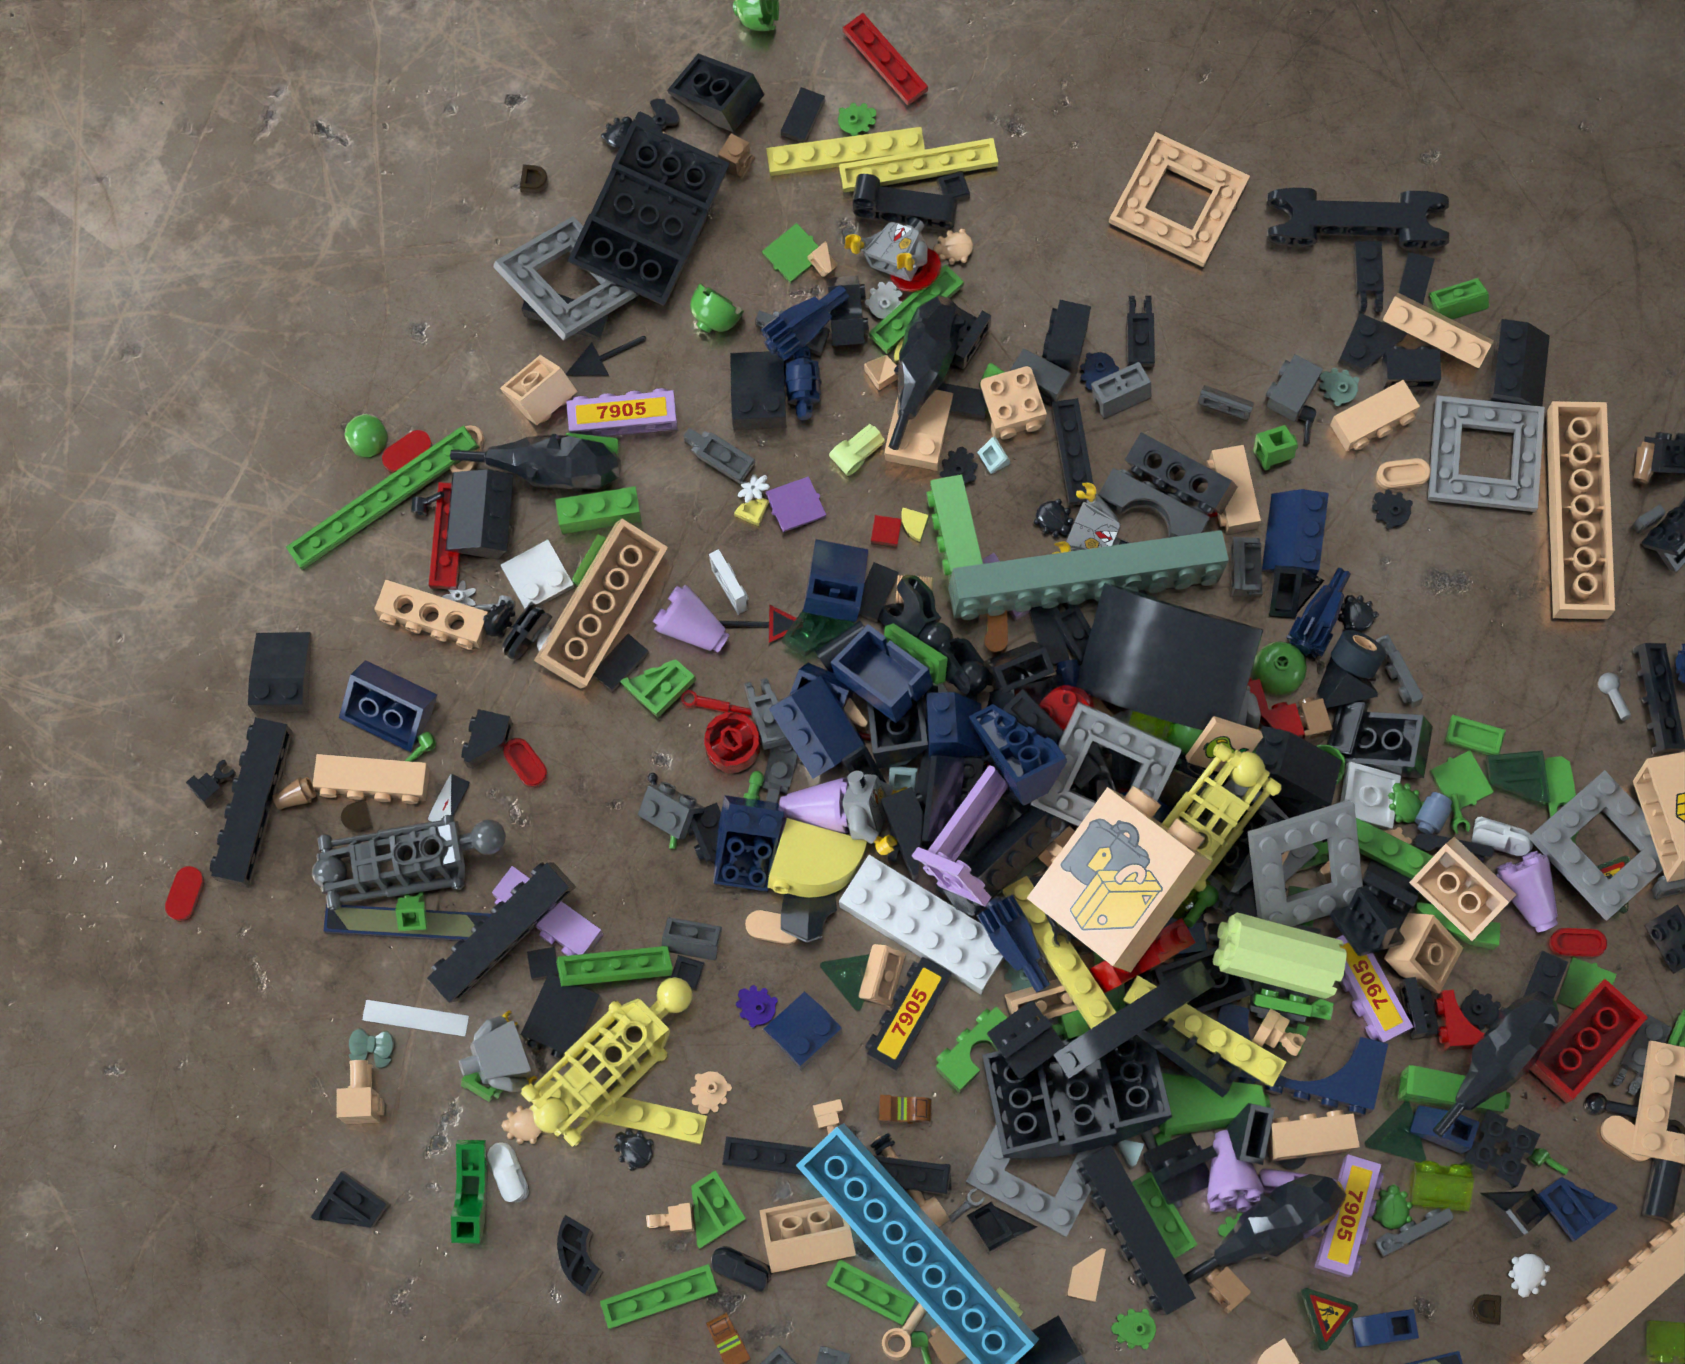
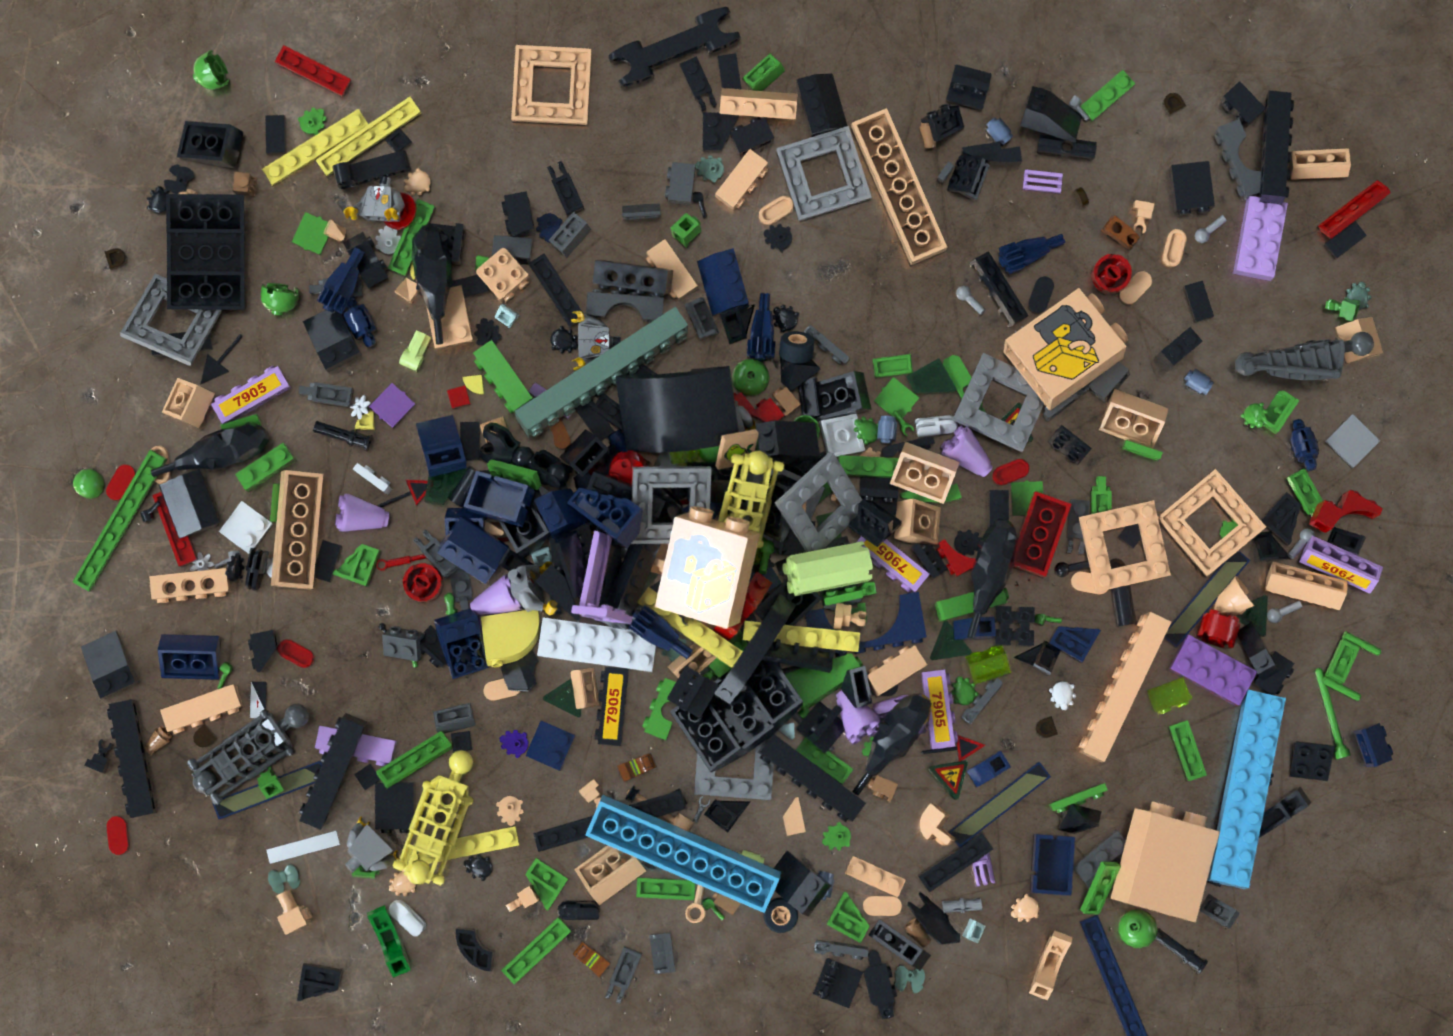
camera: 25 degrees left, 10 degrees up
none -> black pin [313,421,372,451]
none -> piece [921,735,985,762]

